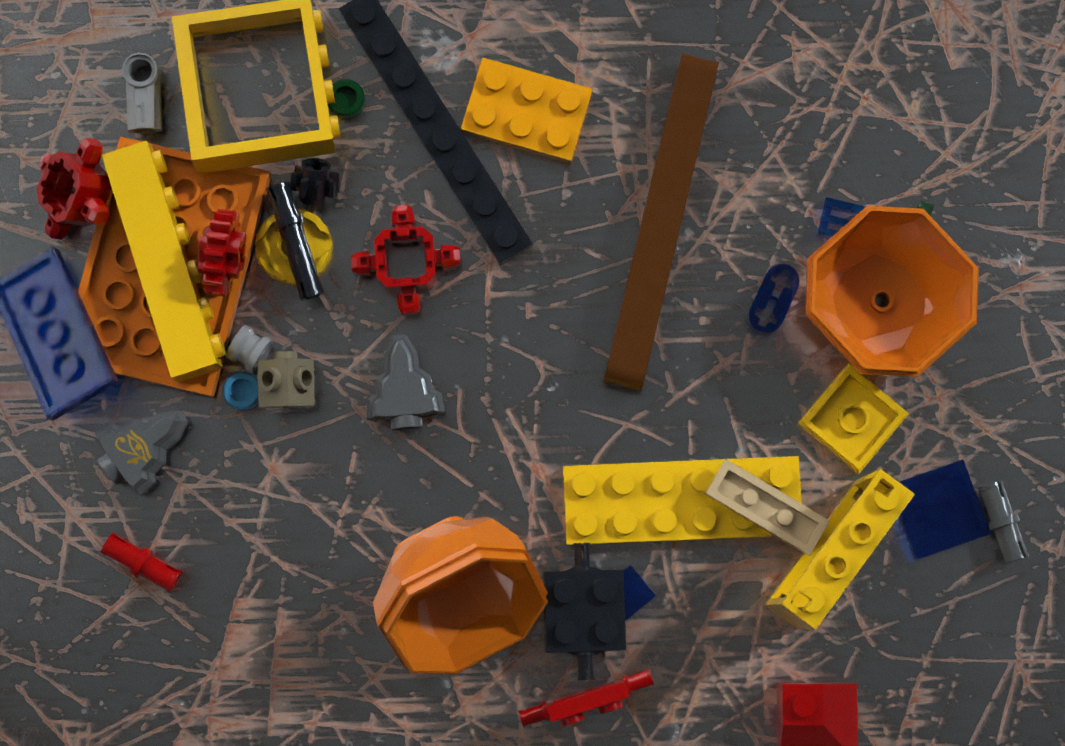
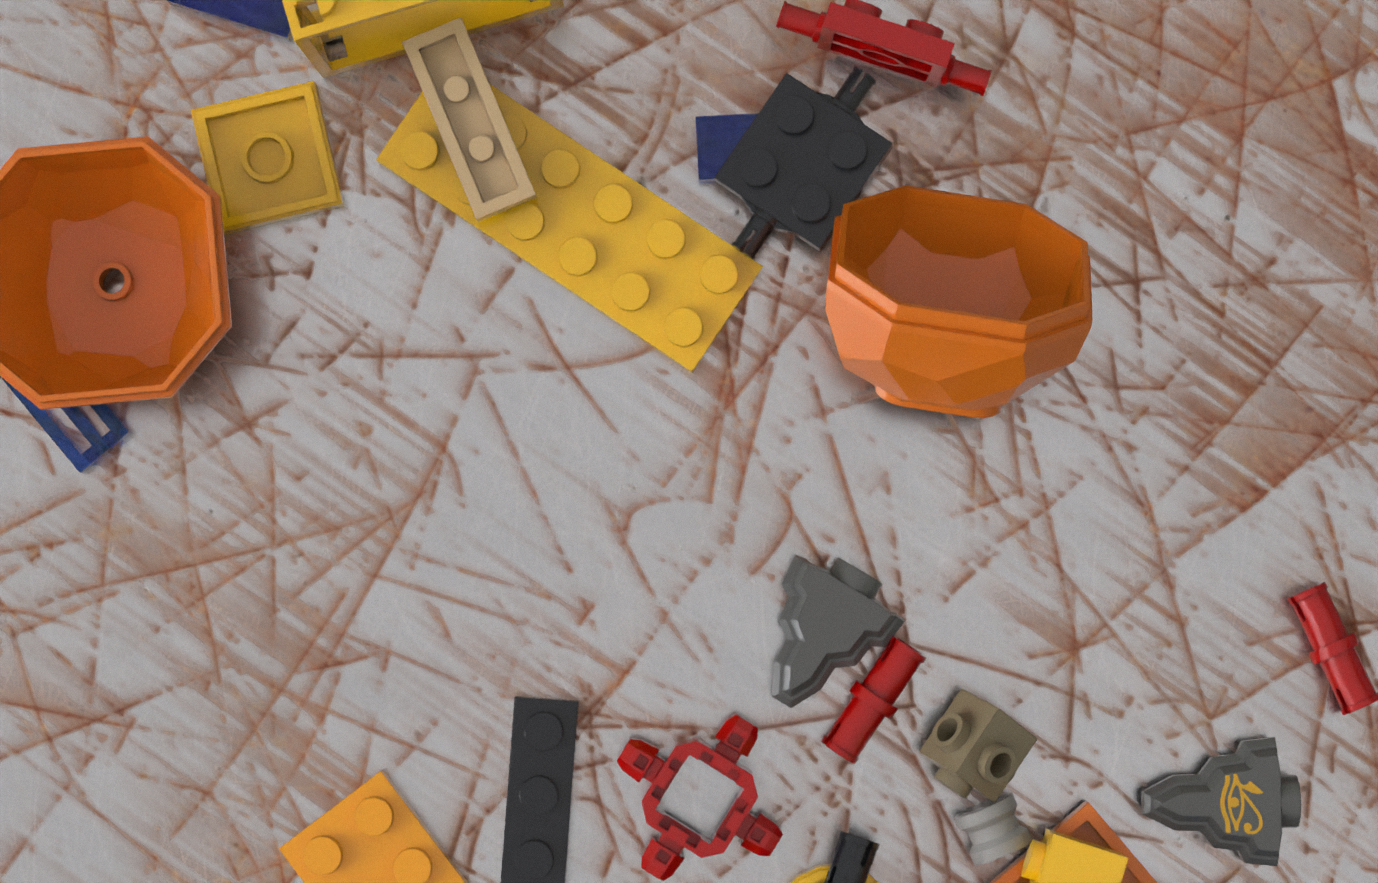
camera: 140 degrees left, 5 degrees up
dark azure tile [222,371,259,411] -> none
reddish brown beam [603,53,719,392] -> none
clear blue beam [747,264,800,336] -> none
none -> red pin [821,636,926,764]

